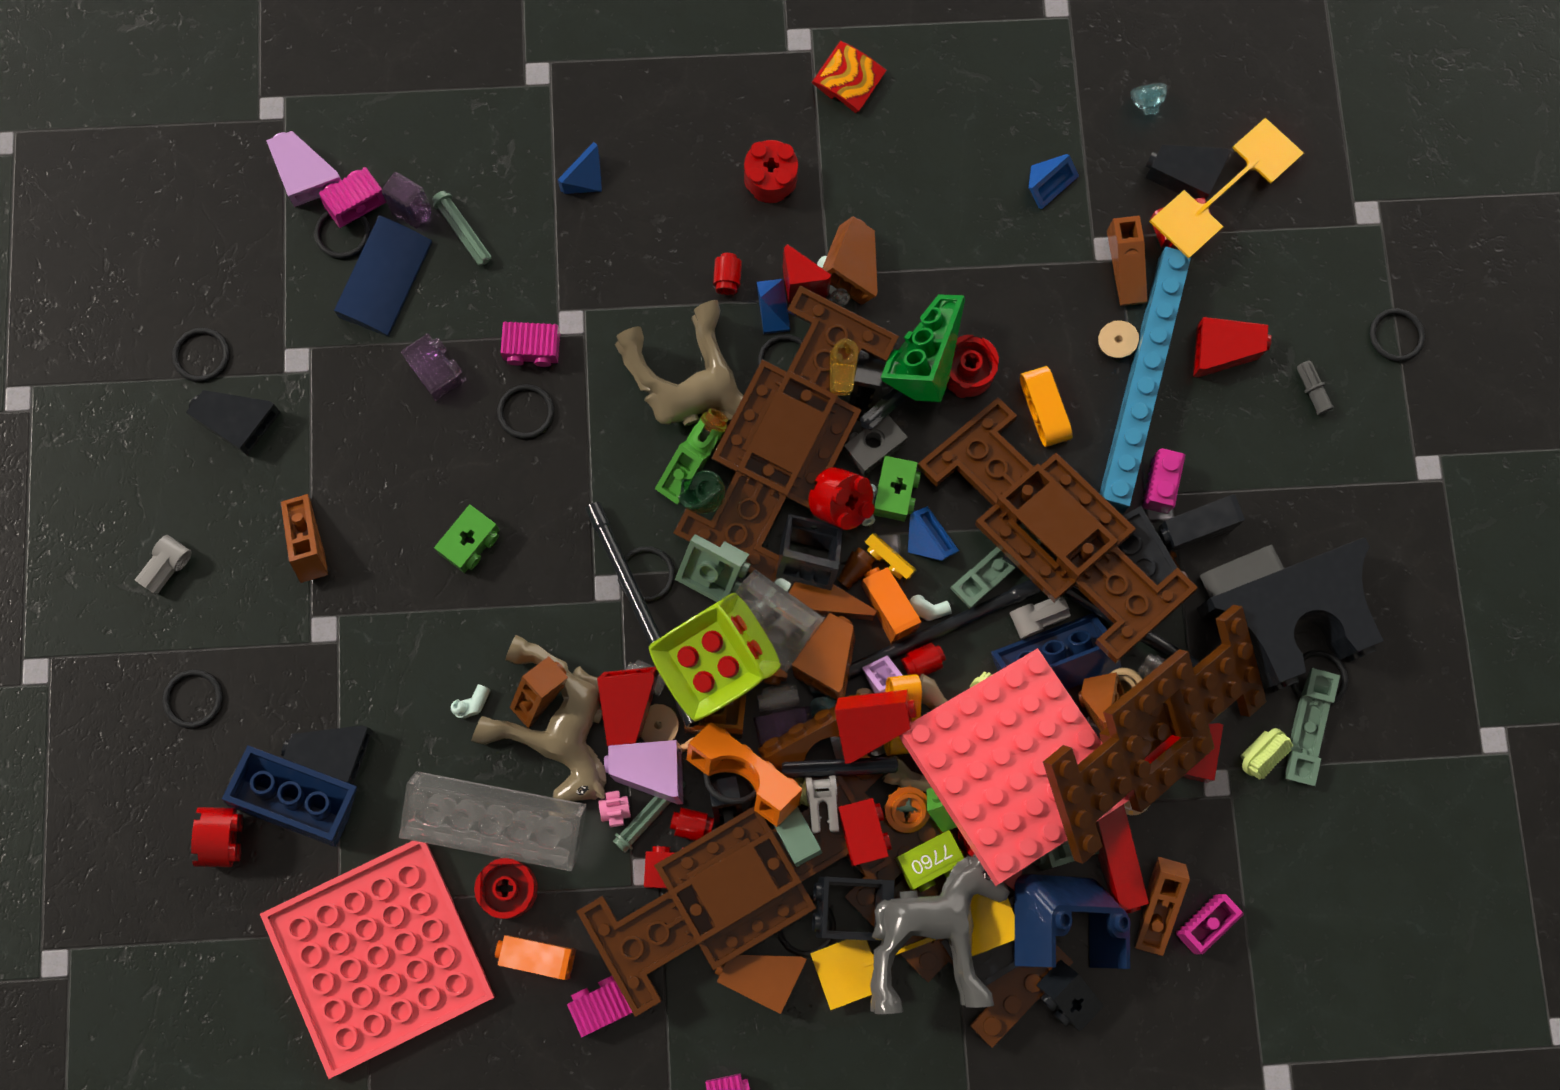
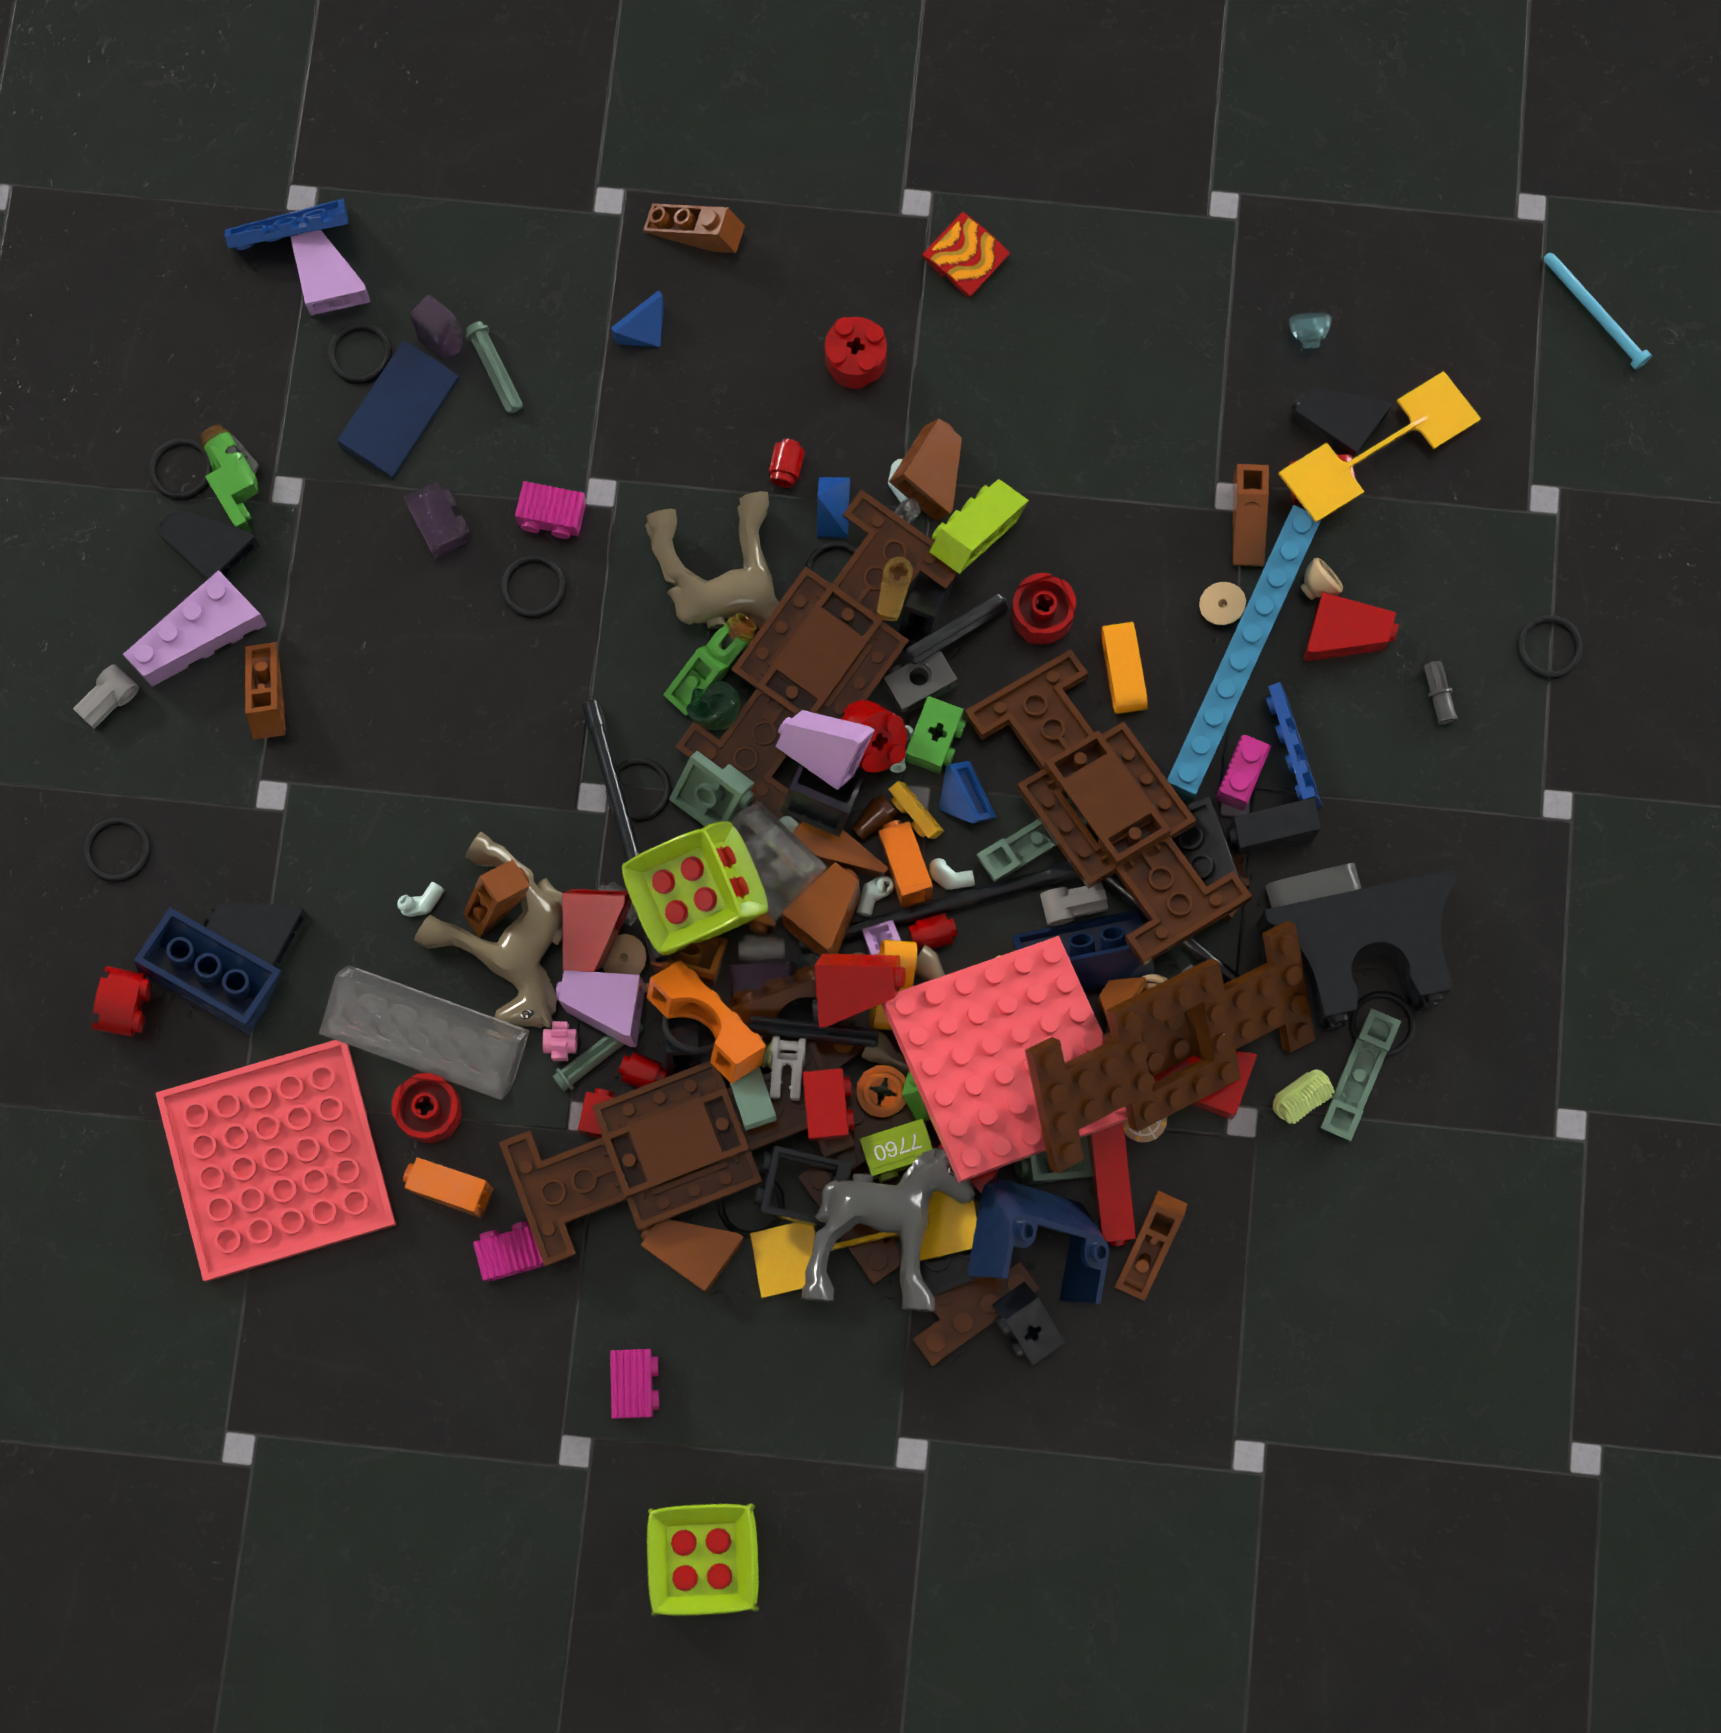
camera: 15 degrees right, 0 degrees up
dark pink brick [319,167,386,228] -> none
bright green brick [434,504,500,574] -> none
red slope [783,244,832,304] -> none
green wedge [881,294,965,402] -> none
blue slope [1029,154,1079,209] -> none
dark pink brick [1176,894,1244,955] -> none
none -> lavender wedge [123,570,267,687]
none -> bright green plate [200,425,259,532]
none -> blue wing [225,198,348,250]
none -> dark orange slope [643,203,745,253]
none -> lavender slope [775,710,875,790]
none -> light aqua arm [856,876,894,917]
none -> lime brick [929,479,1029,574]
none -> blue wing [1266,682,1322,808]
none -> tan brick [1300,558,1343,600]
none -> medium azure bar [1544,252,1652,370]

